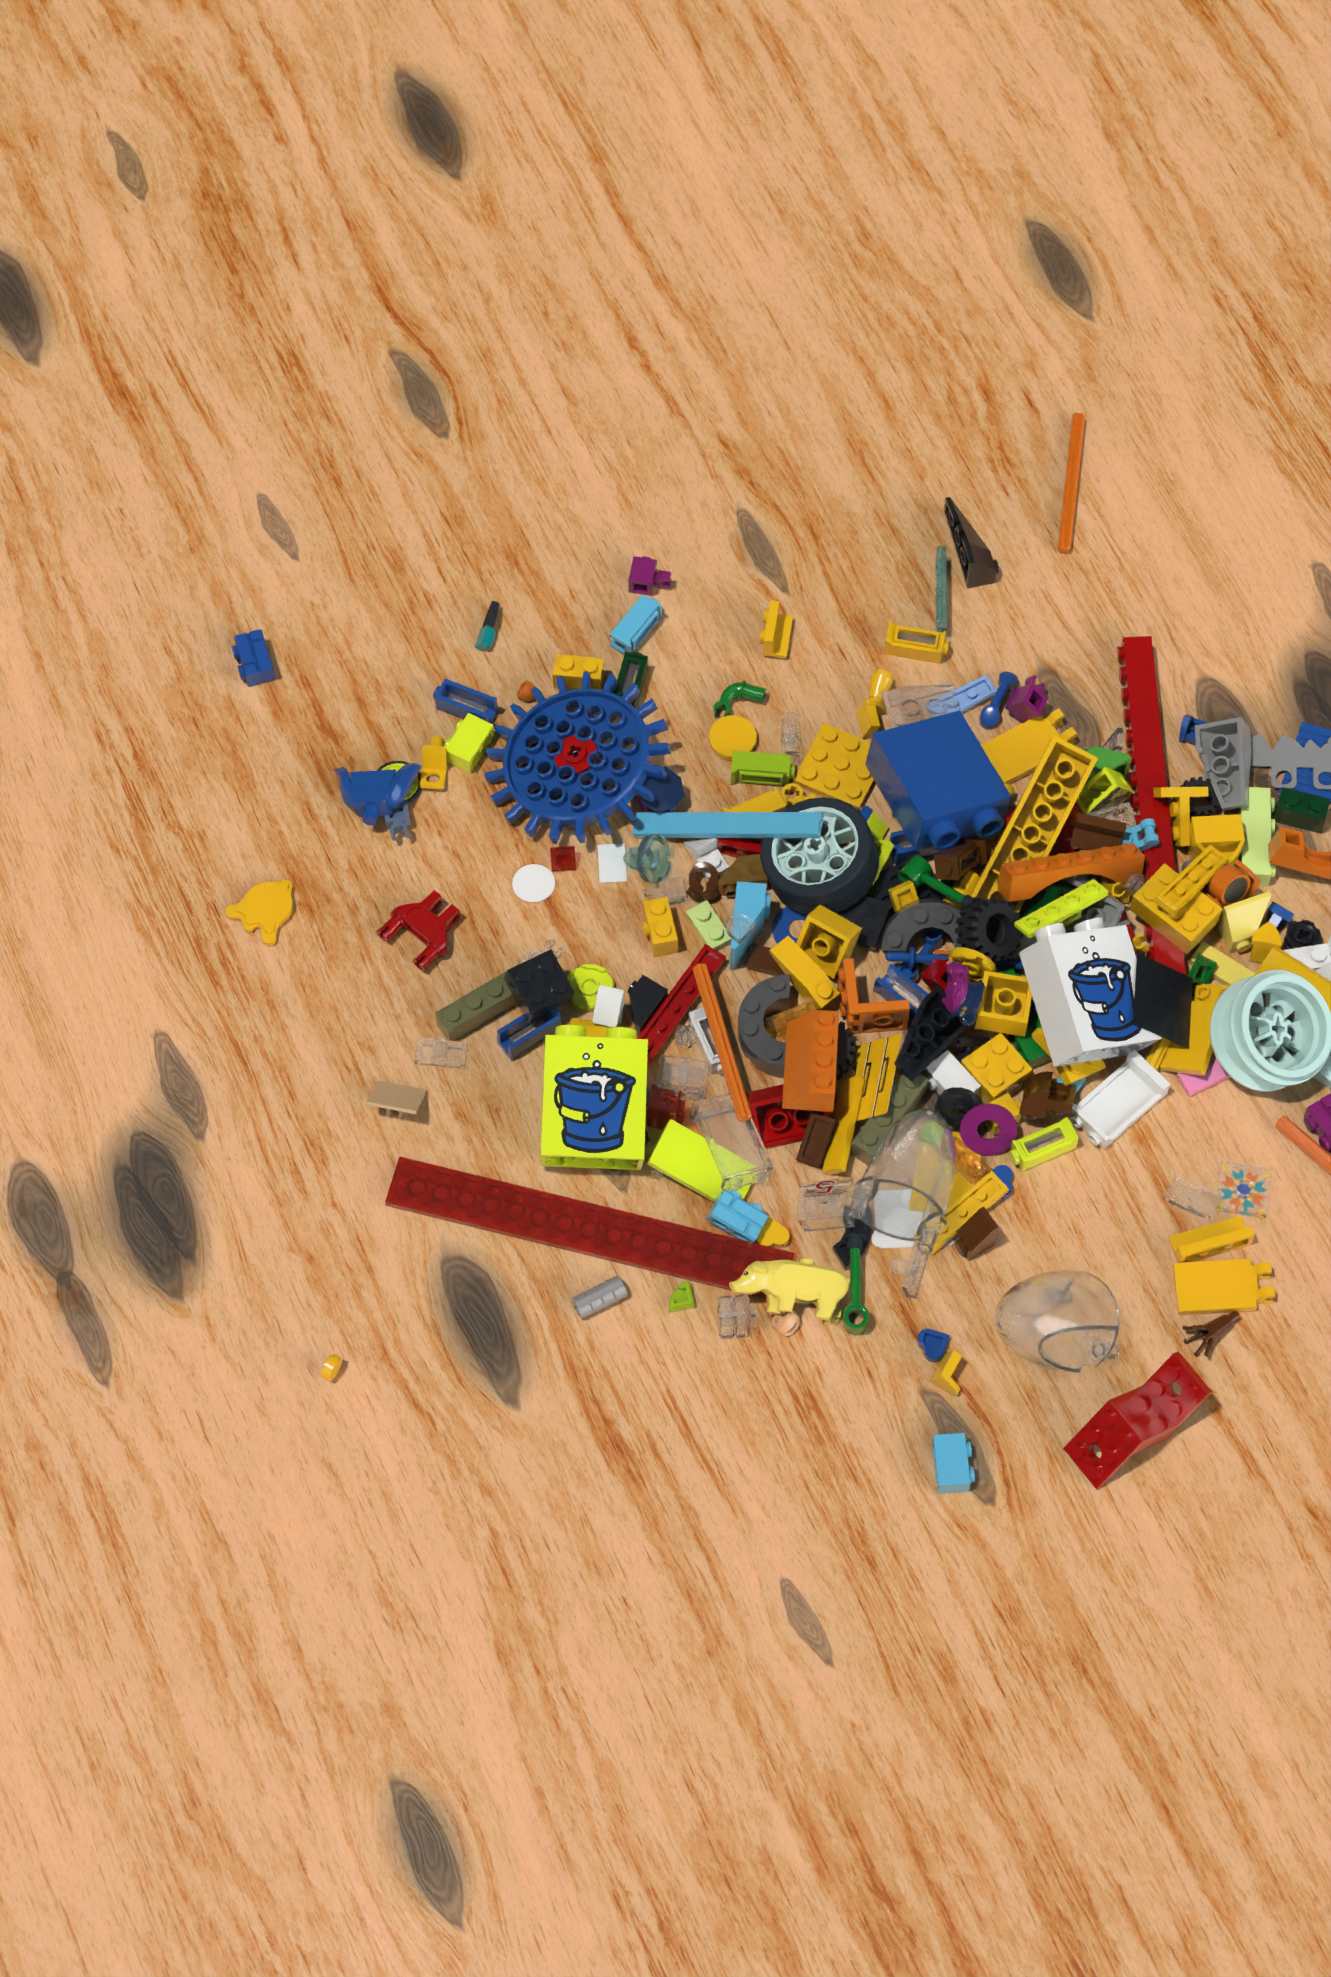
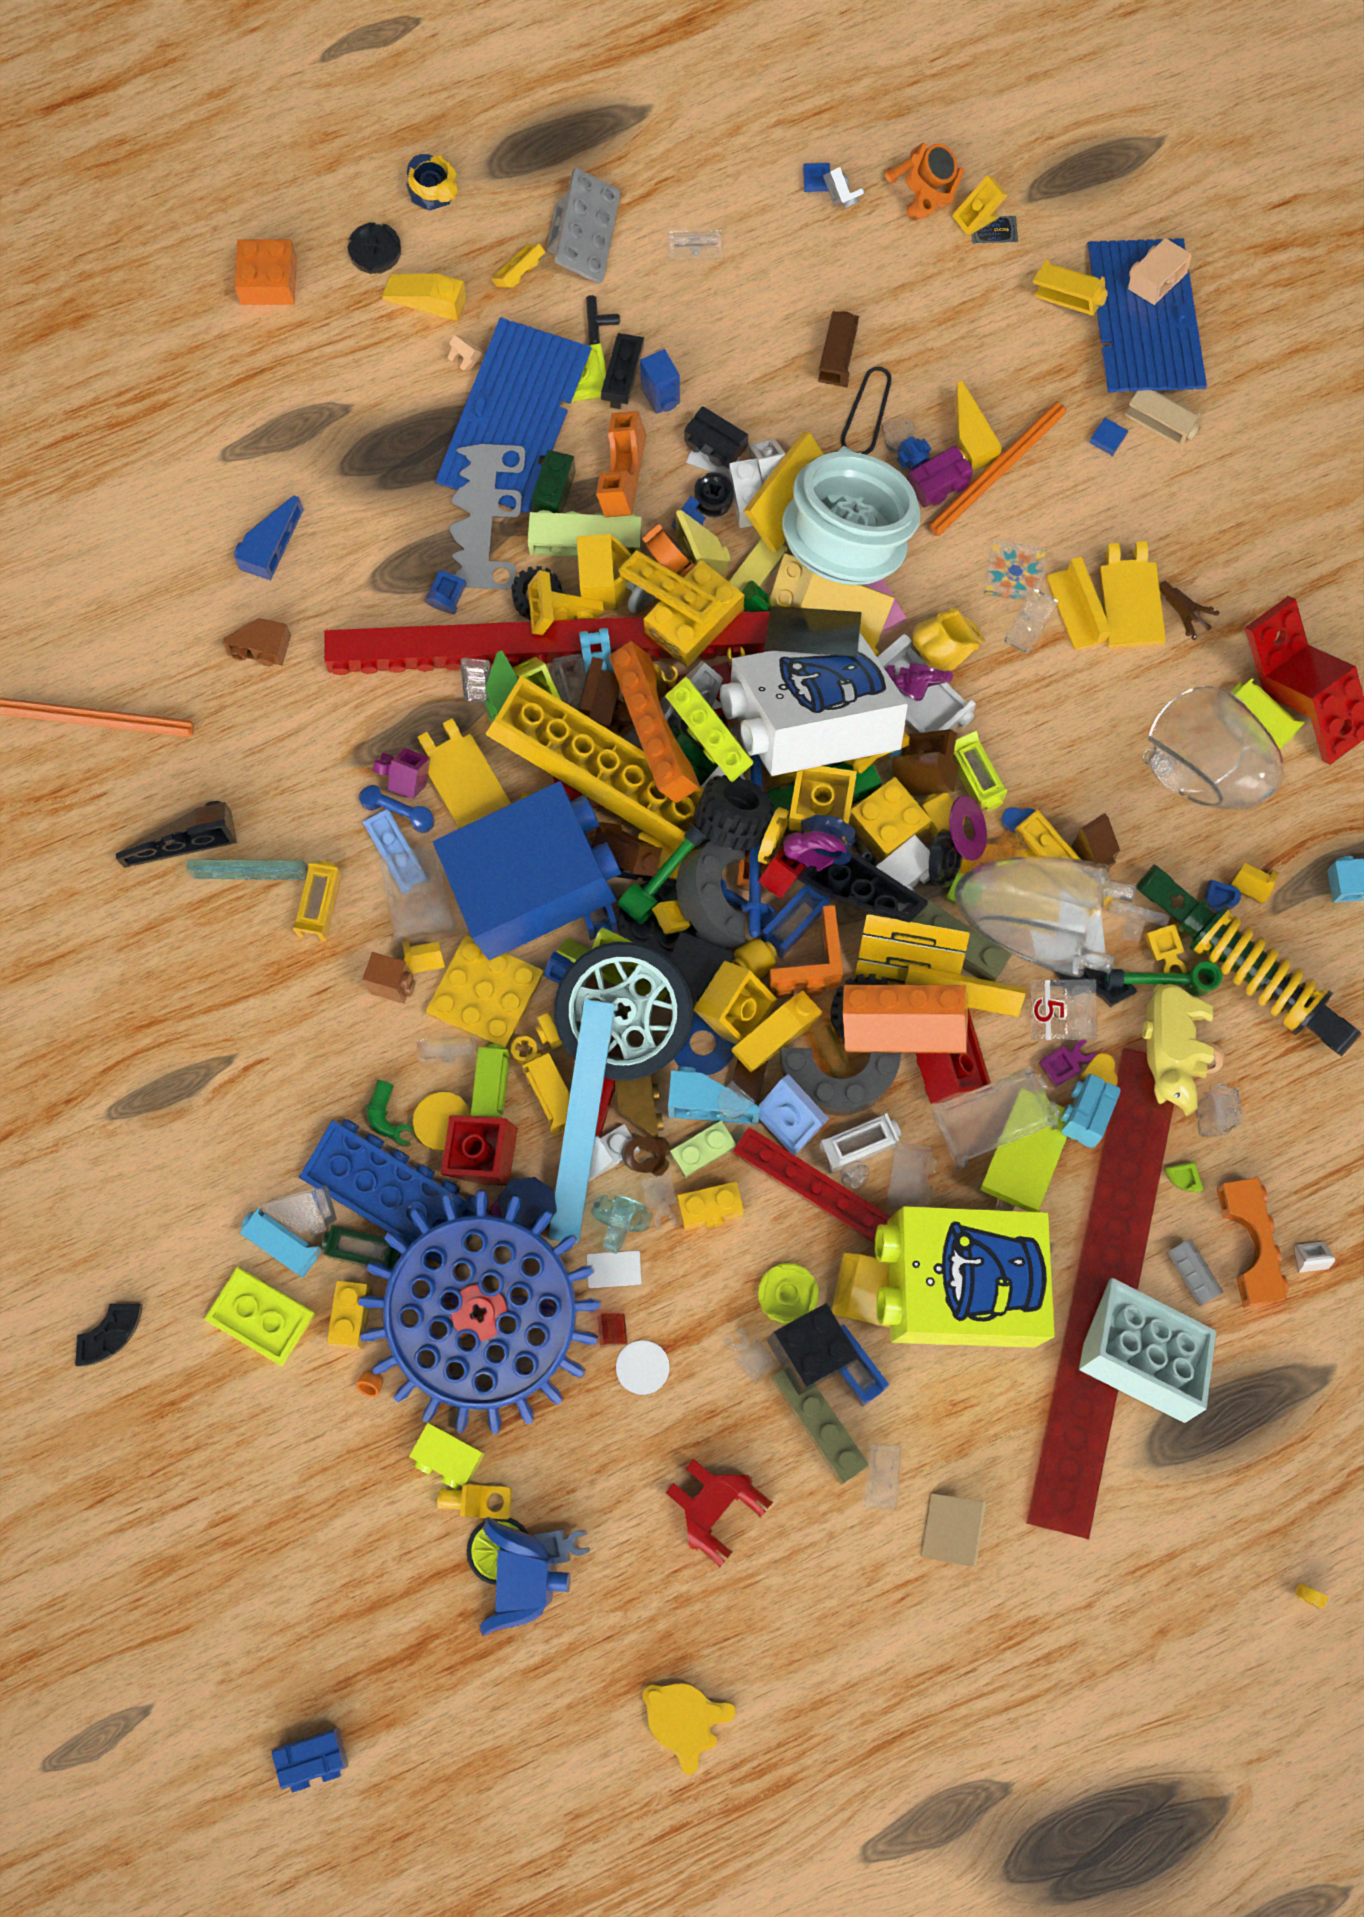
camera: 90 degrees left, 10 degrees up
blue window [433,679,499,724] -> none
piece [475,601,500,651] -> none
white slope [593,985,624,1027] -> none
magenta brick [628,556,672,596] -> none
black slope [628,975,668,1036] -> none
clear red hinge [646,1084,686,1130] -> none
orange axle [693,963,752,1122] -> none
yellow bracket [759,600,793,658] -> none
reddish brown tile [796,1111,837,1168] -> none
yellow cone [869,669,893,703] -> none
clear plate [1125,873,1148,897] -> none
light grey wedge [1195,717,1251,811] -> none
yellow tile [1249,922,1282,963] -> none
none -> black tile [75,1304,143,1367]
none -> neon yellow tile [204,1266,316,1366]
none -> dark orange slope [223,618,291,666]
none -> blue slope [234,495,304,581]
none -> clear slope [261,1185,337,1235]
none -> blue bracket [299,1118,491,1267]
none -> dark orange brick [362,952,416,1004]
none -> red slope [440,1115,518,1186]
none -> yellow head [732,938,777,980]
none -> light blue plate [758,1074,829,1155]
none -> magenta piece [884,663,953,701]
none -> yellow piece [911,608,985,671]
none -> magenta plate [1039,1039,1096,1088]
none -> light aqua slope [1079,1278,1216,1423]
none -> piece [1134,864,1362,1057]
none -> yellow plate [1145,924,1186,973]
none -> orange arch [1216,1178,1289,1308]
none -> neon yellow window [1226,678,1305,753]
none -> white slope [1294,1241,1335,1273]

